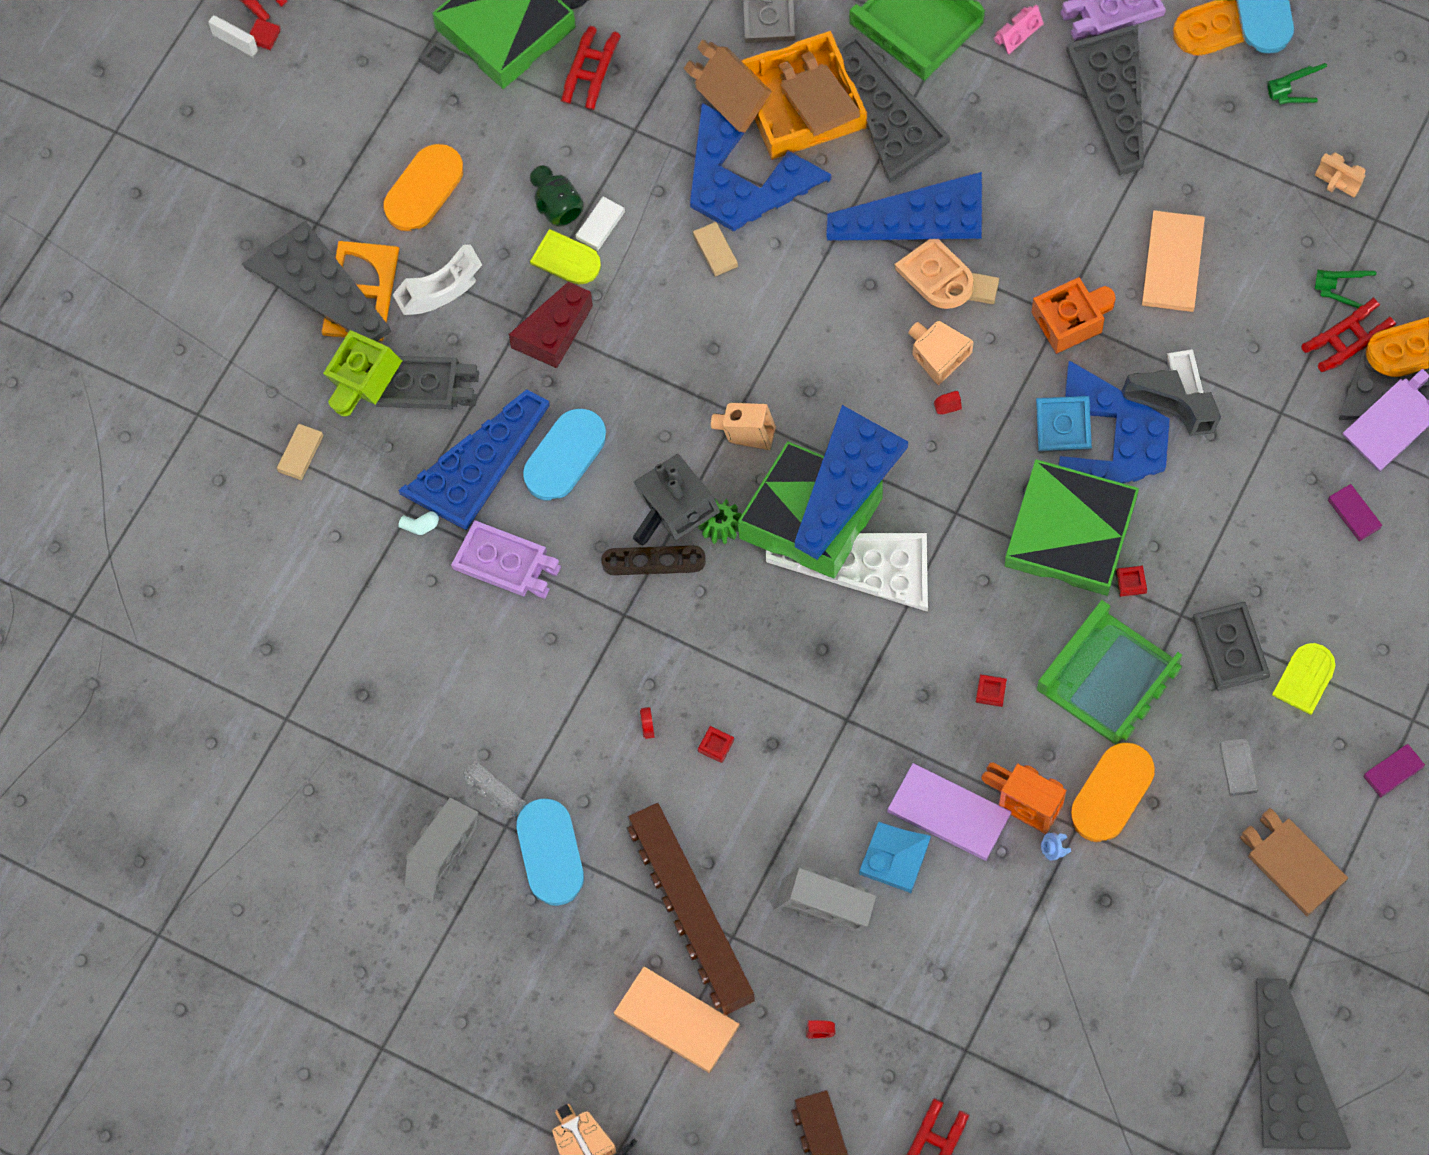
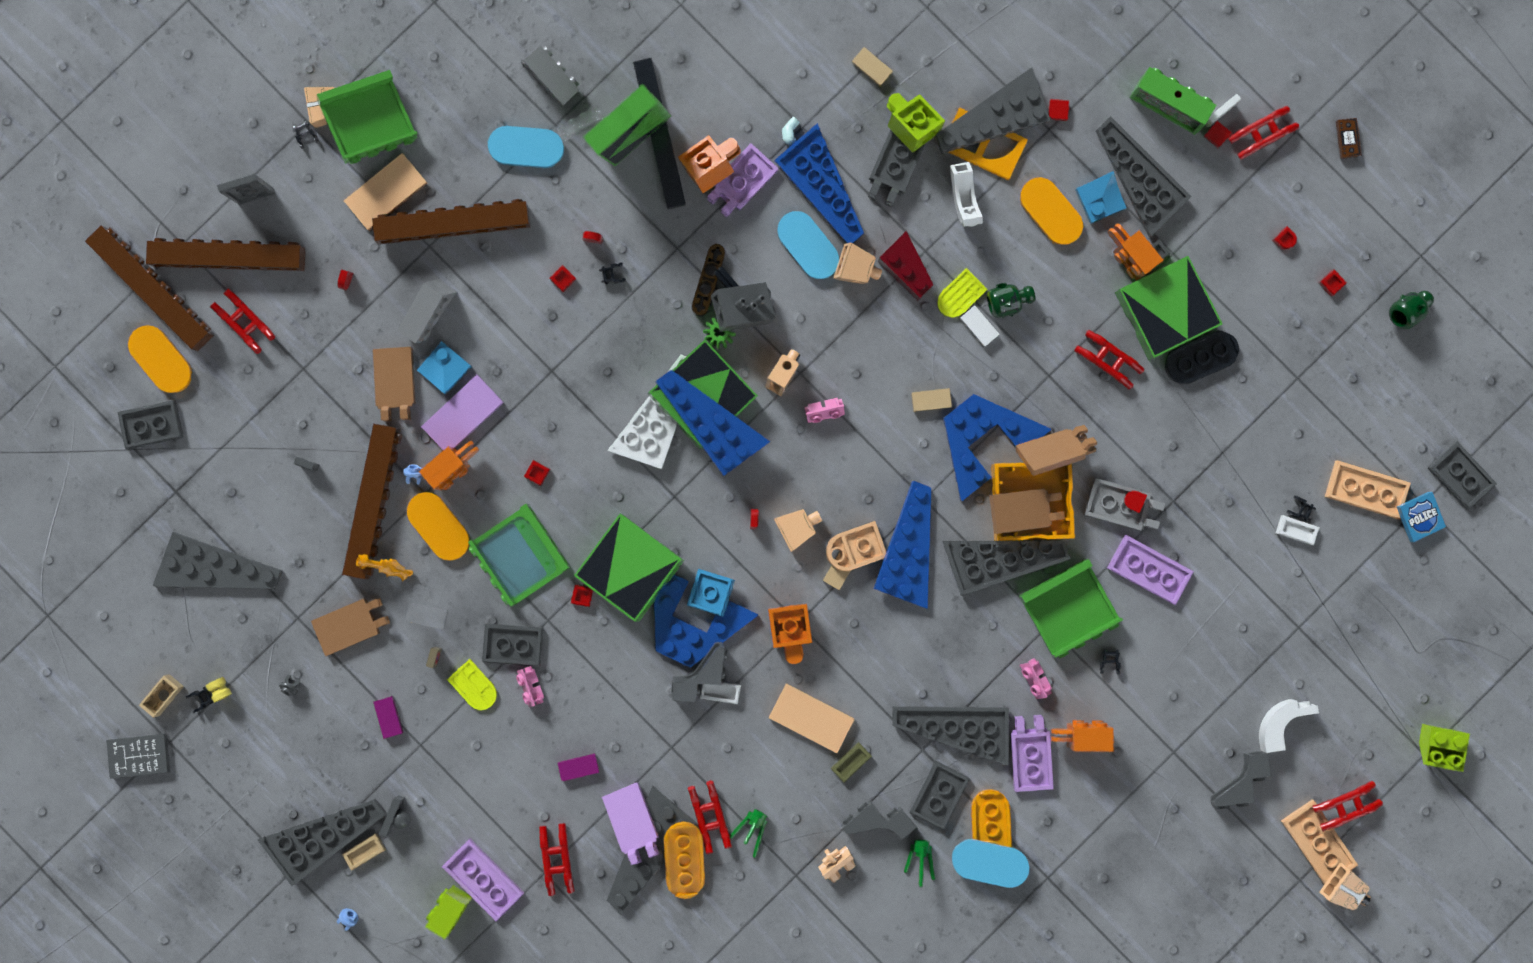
camera: 105 degrees right, 20 degrees up
none -> dark grey plate [279,675,300,696]
none -> dark grey tile [294,457,319,471]
none -> bright green panel [317,70,418,164]
none -> reddish brown brick [342,423,402,579]
none -> light orange piece [356,554,413,582]
none -> medium nougat tile [373,347,416,422]
none -> dark tan tile [426,647,442,668]
none -> bright pink hinge [516,666,544,707]
none -> bright green tile [583,84,671,166]
none -> black piece [599,262,626,285]
none -> black tile [633,58,686,209]
none -> orange brick [678,135,741,193]
none -> bright pink hinge [804,398,845,423]
none -> olive tile [831,742,872,783]
none -> light nougat torso [833,243,882,284]
none -> dark grey arch [841,801,916,840]
none -> dark grey tile [909,760,970,830]
none -> red tile [1048,99,1069,121]
none -> dark azure plate [1075,171,1126,224]
none -> dark grey wing [1096,116,1192,238]
none -> orange brick [1108,223,1163,281]
none -> bright green brick [1129,67,1217,135]

